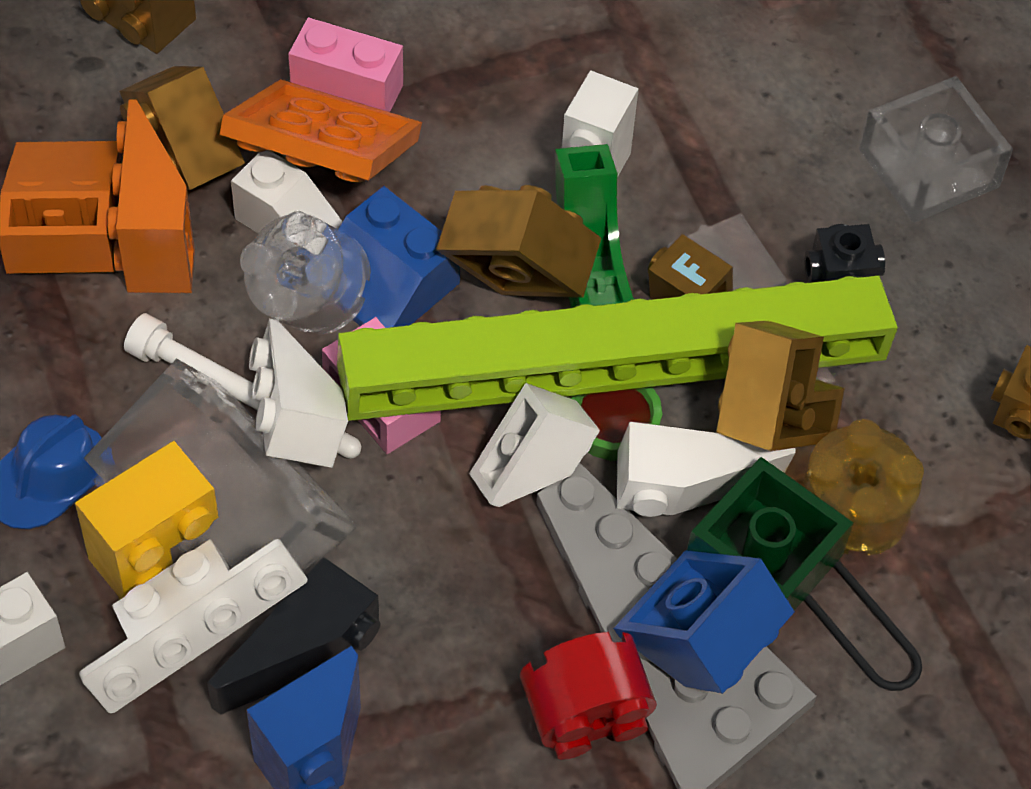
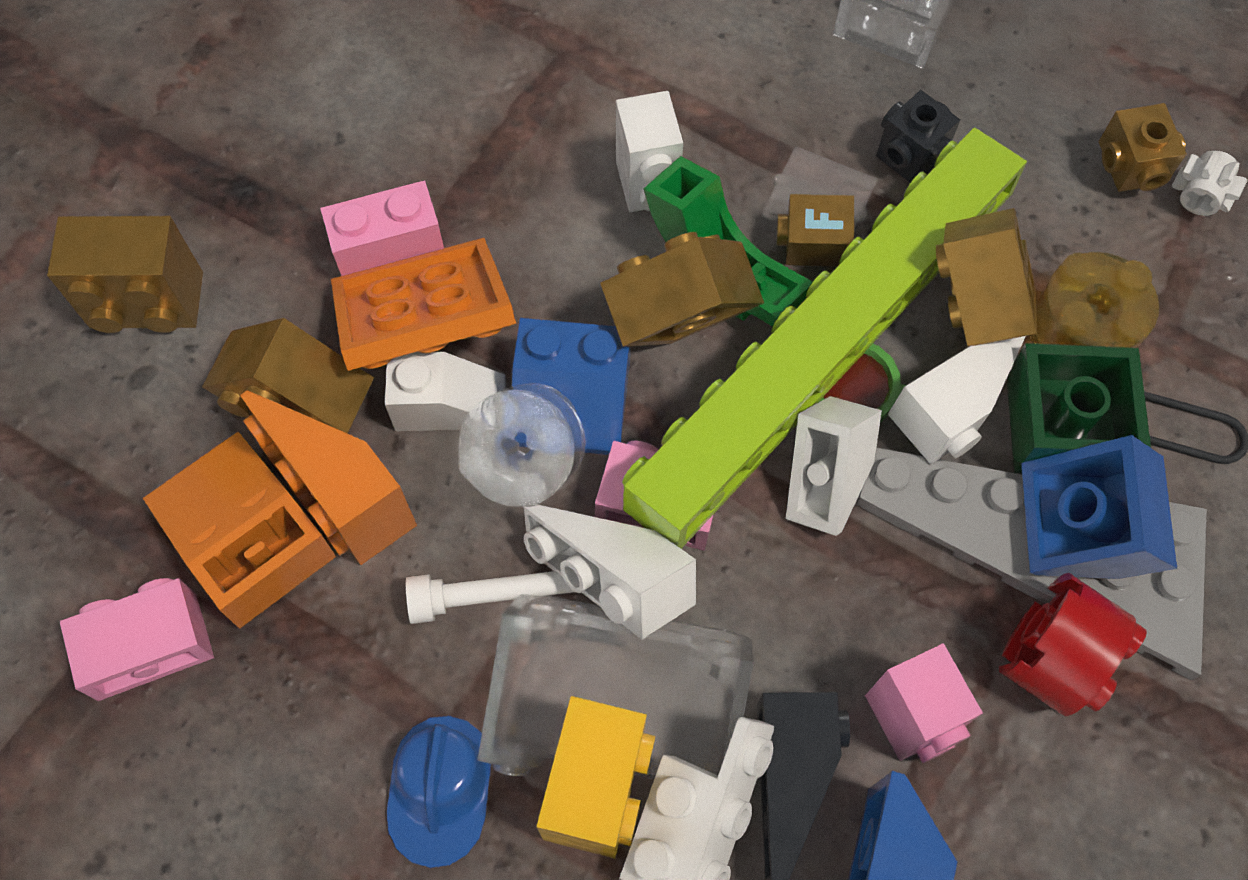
camera: 35 degrees left, 10 degrees up
none -> bright pink brick [865,643,983,763]

